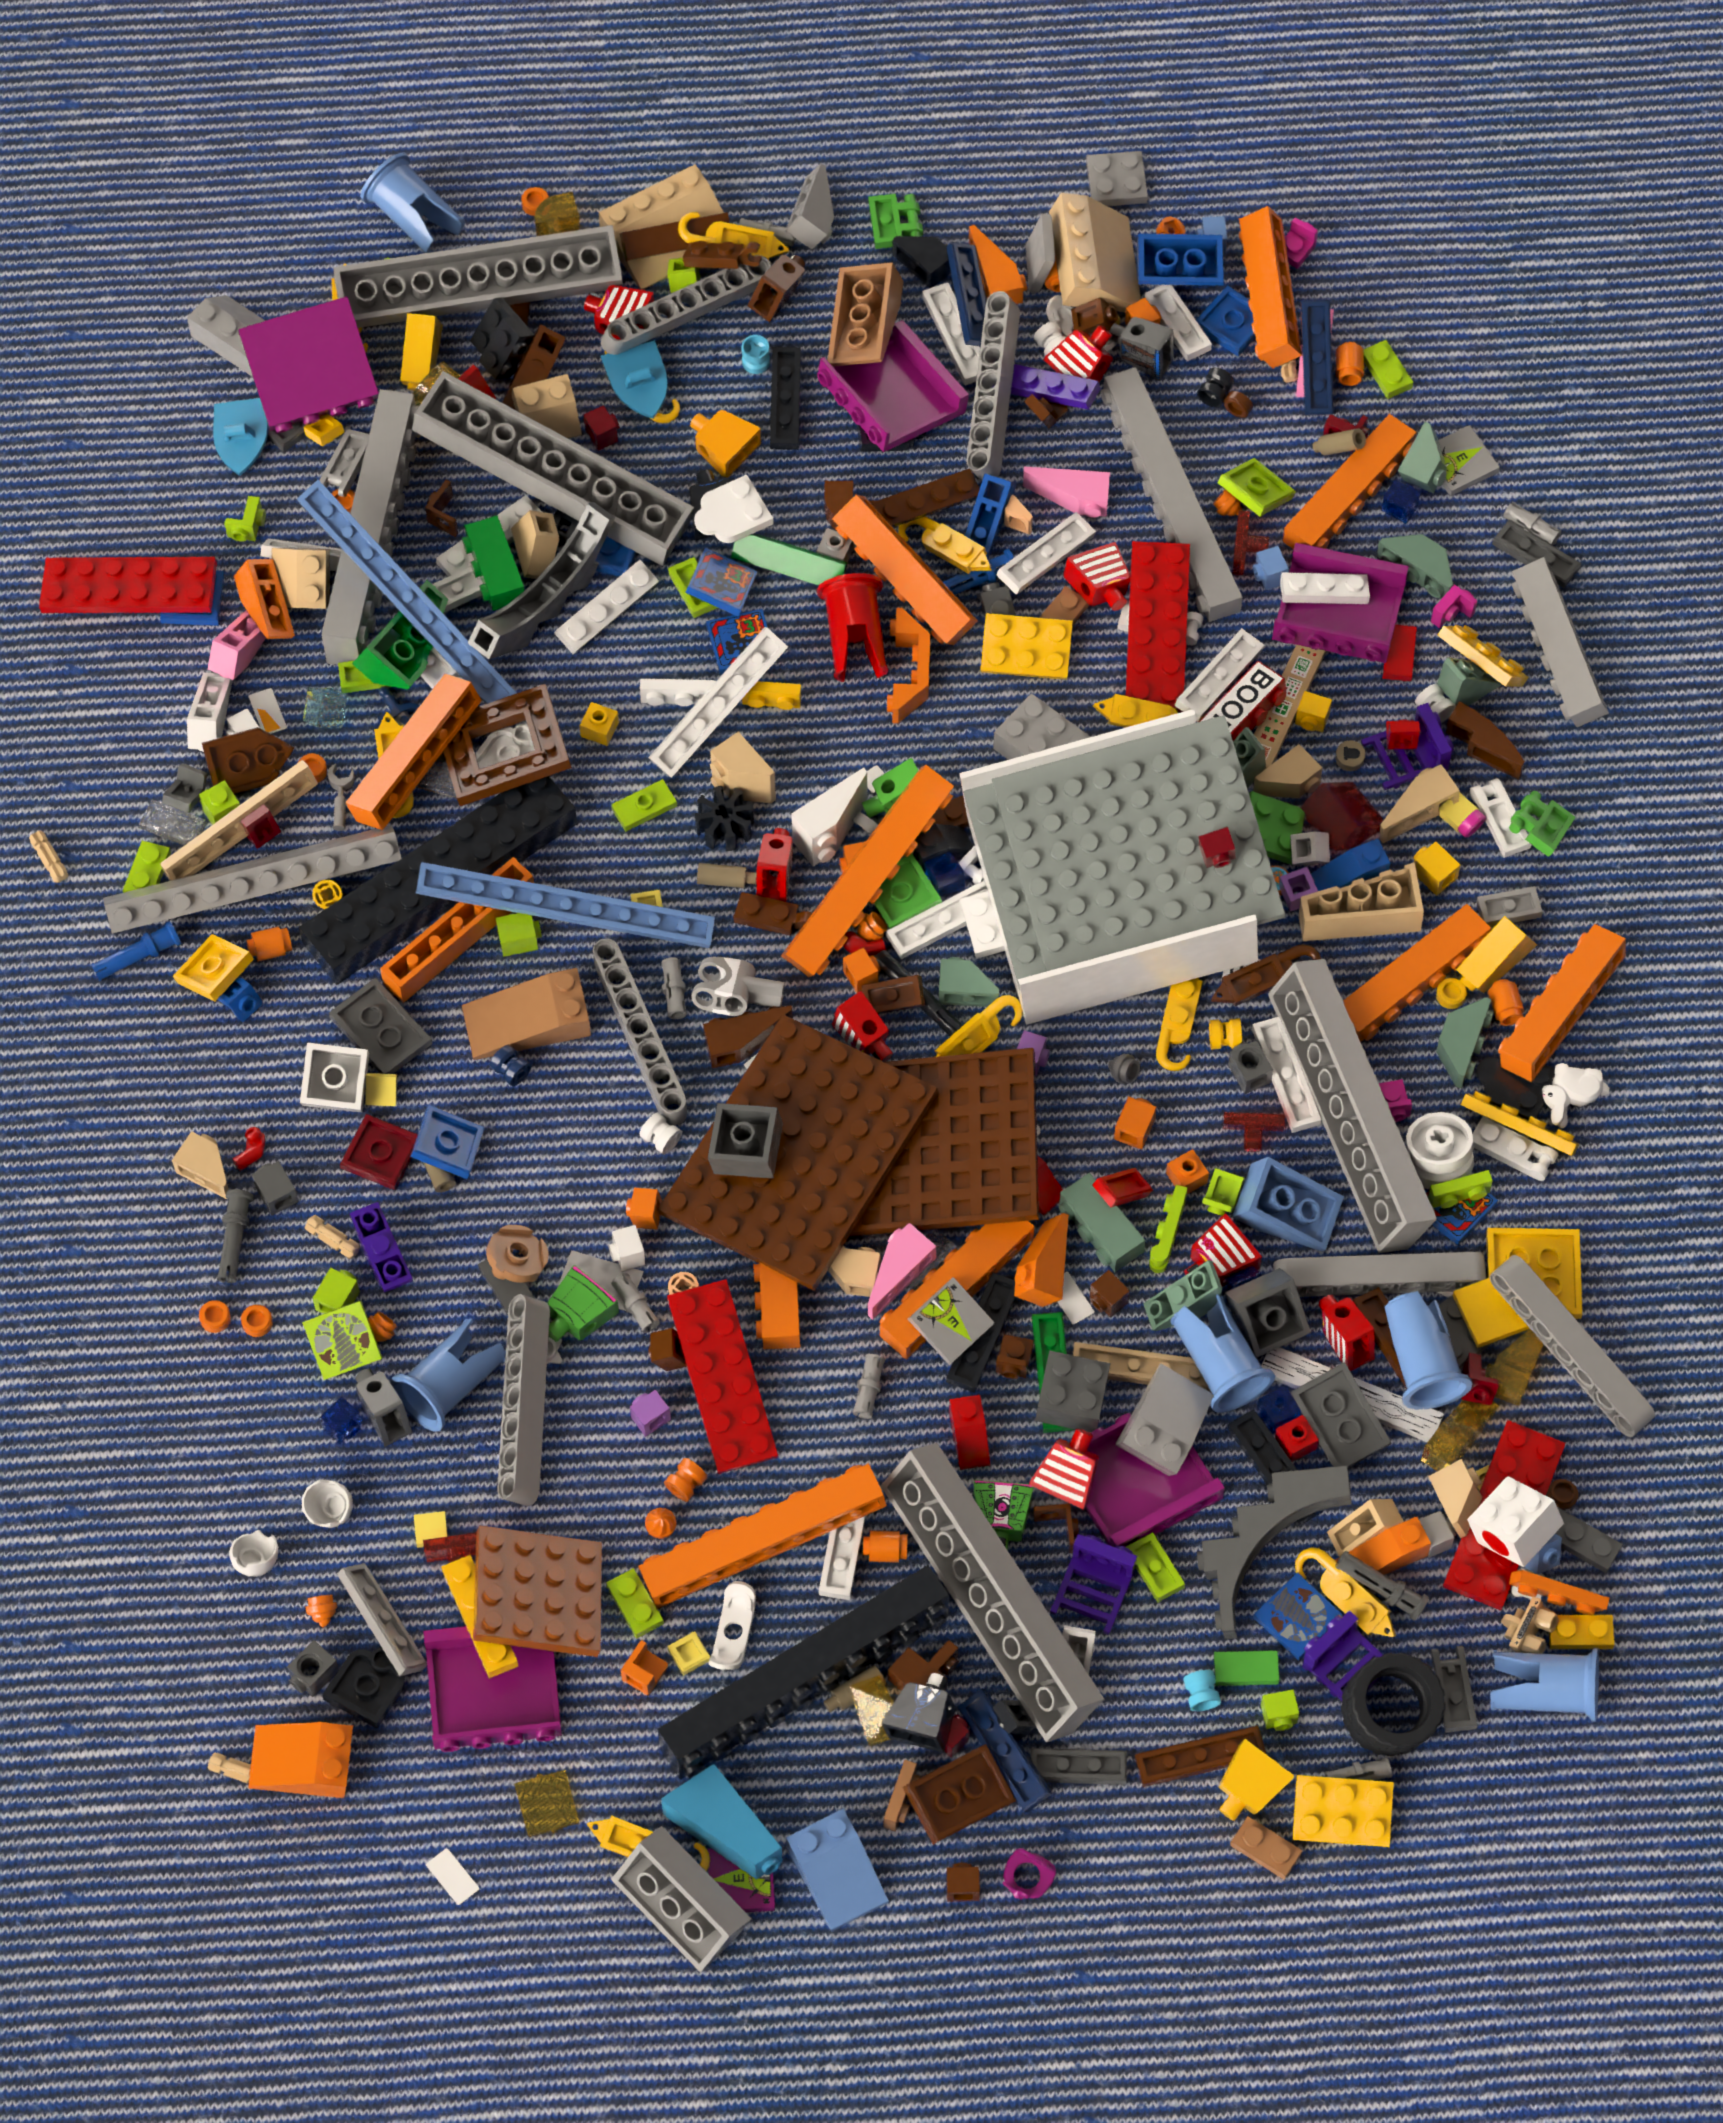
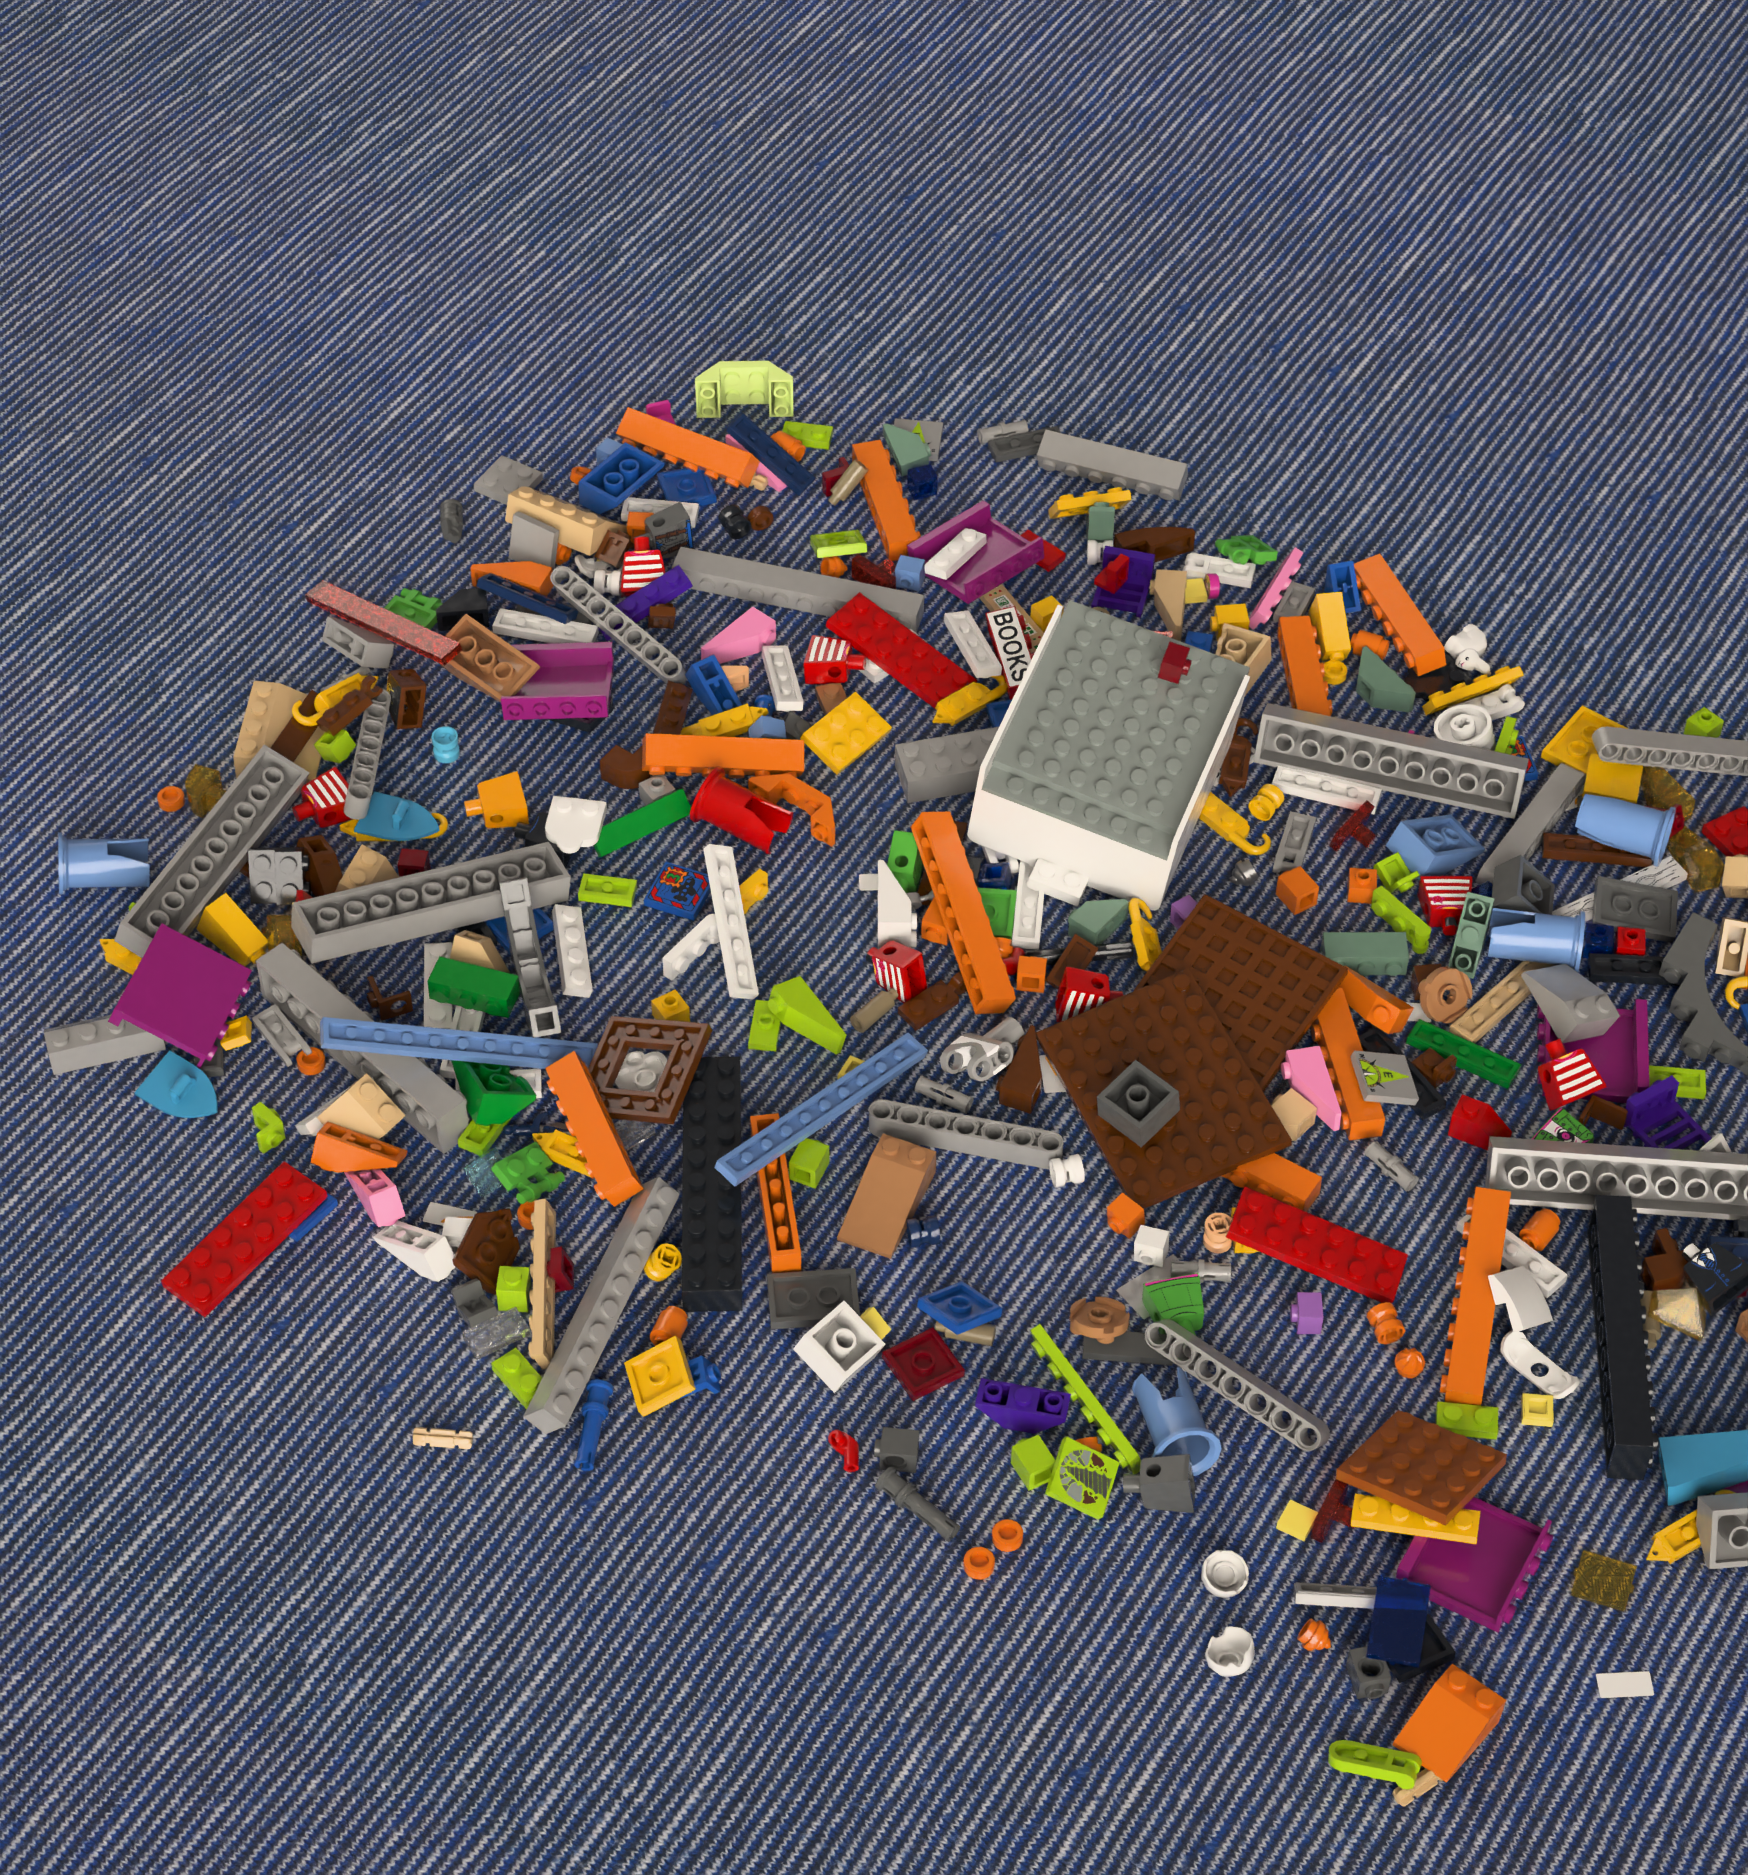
camera: 55 degrees left, 15 degrees down
tan slope [172,1131,229,1199] -> none
tan axle [305,1215,360,1259] -> none
clear blue plate [320,1397,362,1444] -> none
light grey piece [327,763,355,831] -> none
orange panel [621,1640,668,1696] -> none
reddish brown plate [649,1328,687,1371] -> none
tile [685,548,757,616] -> none
black gear [694,786,754,851] -> none
tan slope [710,731,776,803] -> none
black plate [770,347,801,450] -> none
dark grey brick [1035,1351,1111,1433] -> none
red tile [1092,1168,1153,1208] -> none
dark grey brick [1228,1040,1273,1094] -> none
red torso [1318,1294,1375,1372] -> none
sand green slope [1377,534,1453,599] -> none
dark pink bracket [1430,584,1477,628] -> none
none -> clear red tile [305,580,462,666]
none -> dark grey hinge [440,499,463,544]
none -> bright green plate [491,1142,565,1204]
none -> yellowish green slope [695,361,794,418]
none -> medium blue plate [748,715,786,739]
none -> lime slope [767,976,847,1054]
none -> lime plate [1030,1324,1141,1474]
none -> bright pink plate [1249,547,1303,630]
none -> light grey plate [1272,811,1316,874]
none -> blue slope [1324,560,1361,614]
none -> lime plate [1328,1740,1422,1790]
none -> clear blue piece [1366,1575,1431,1667]
none -> medium nougat plate [1418,966,1472,1023]
none -> white slope [1488,1266,1553,1332]
none -> lime plate [1683,707,1724,738]

